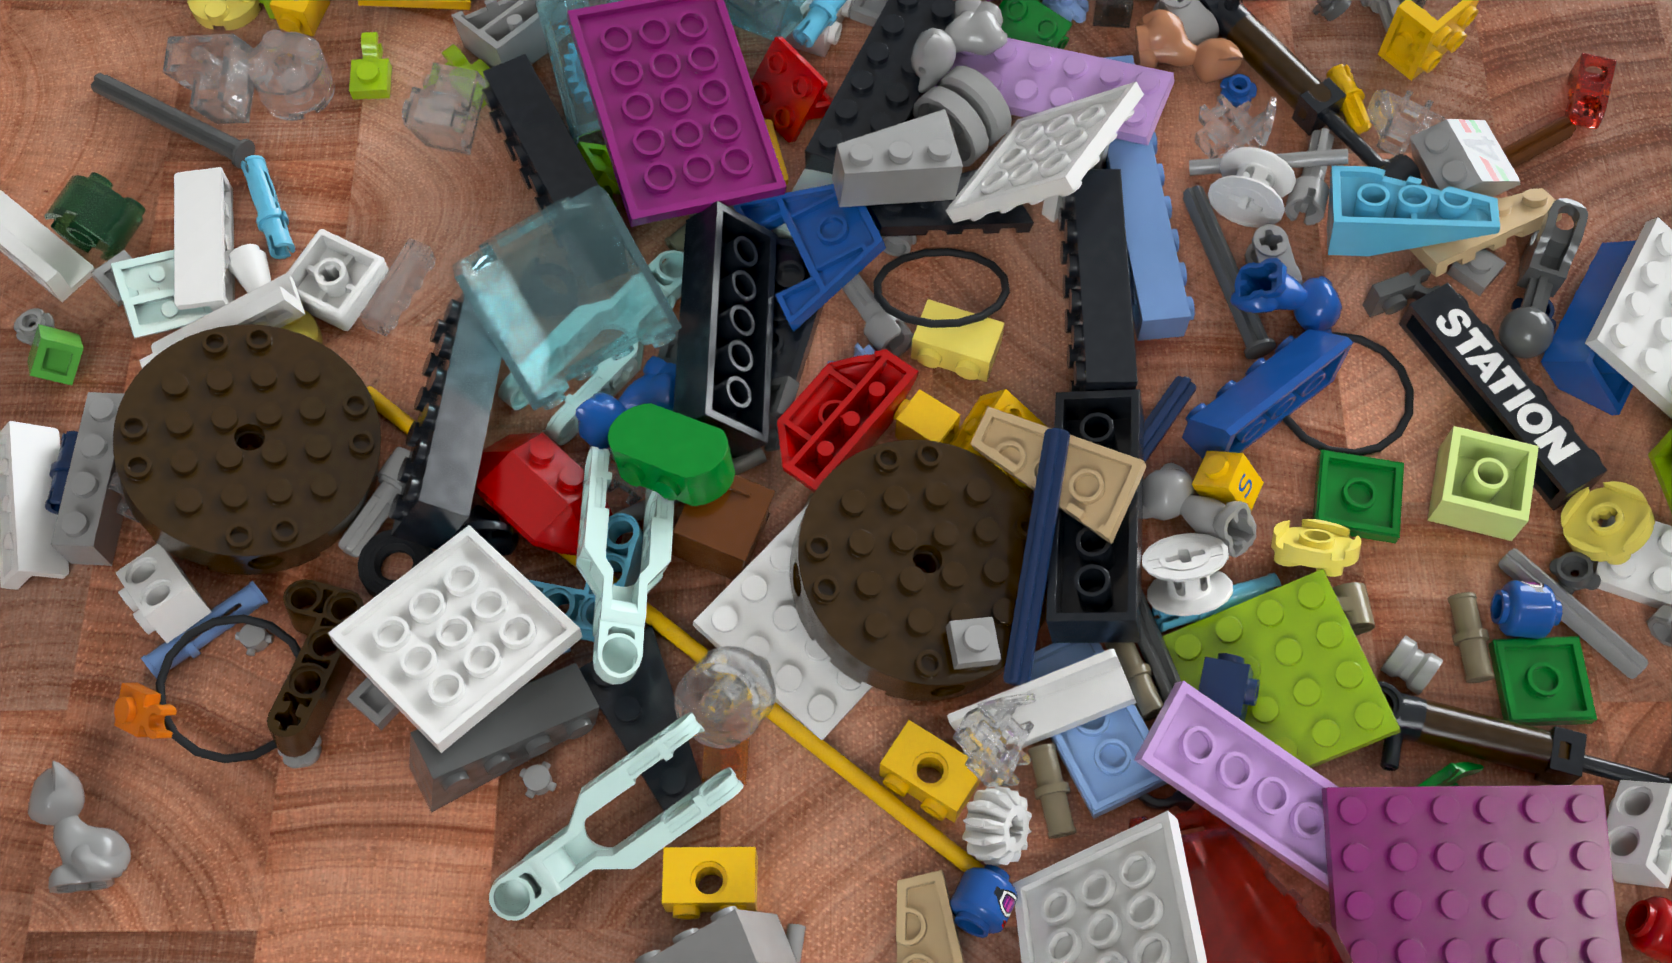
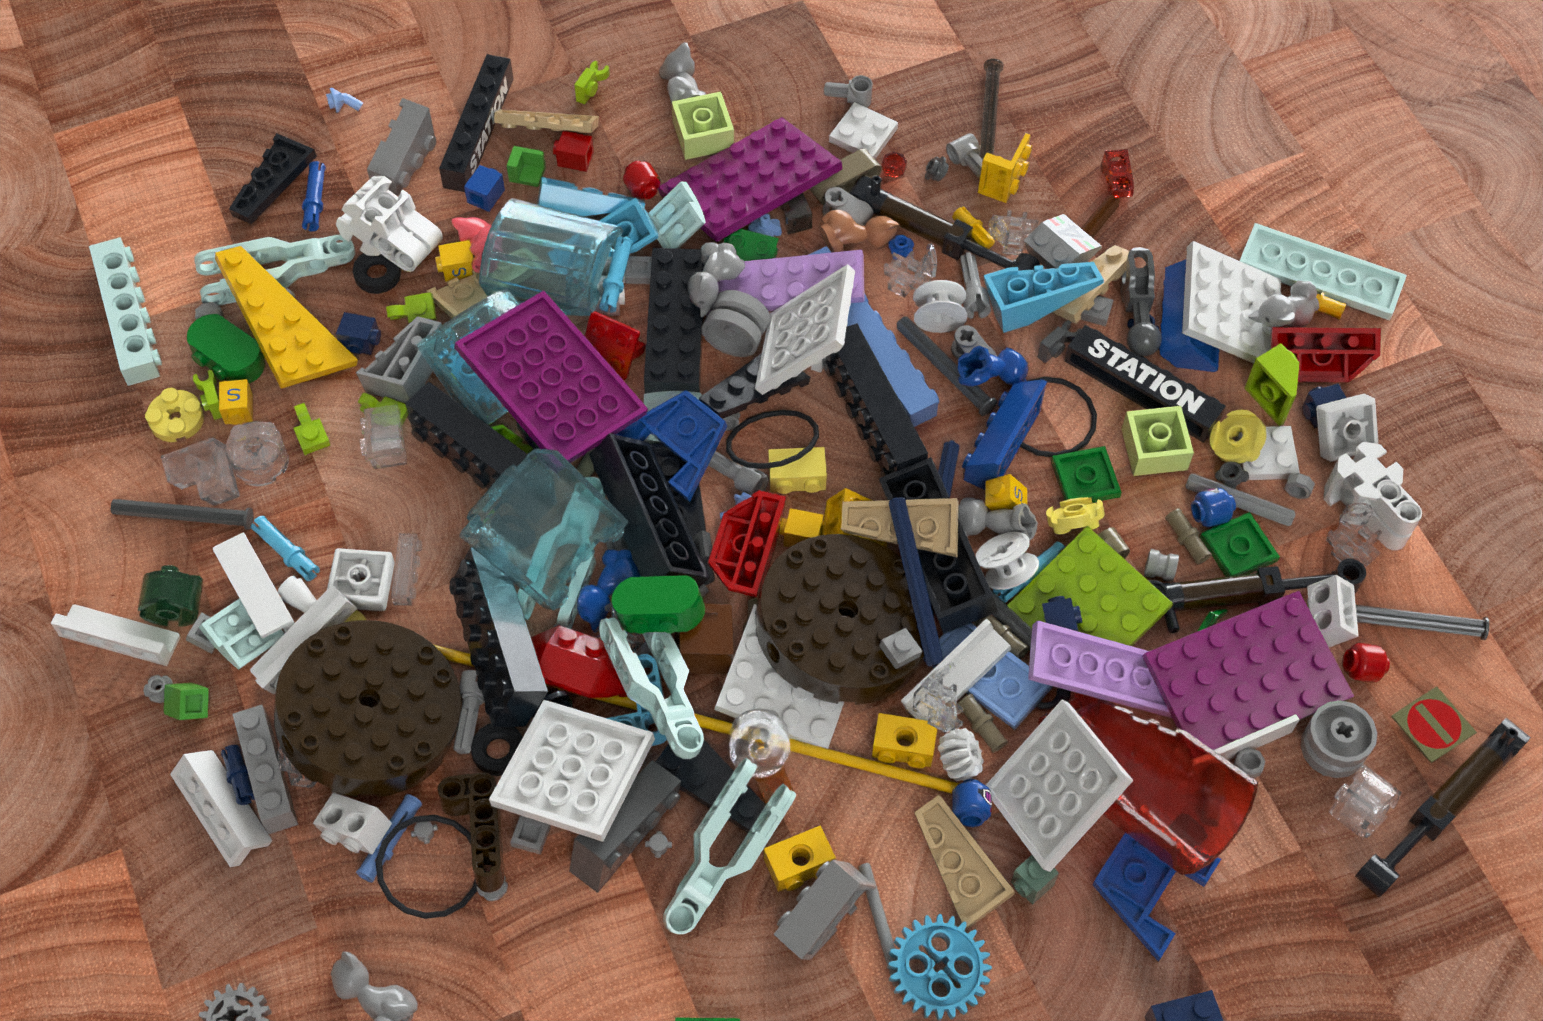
camera: 25 degrees left, 5 degrees down
orange plate [114,682,177,739] -> none
light grey wedge [832,109,963,207] -> none
light grey bar [1189,148,1348,176] -> none

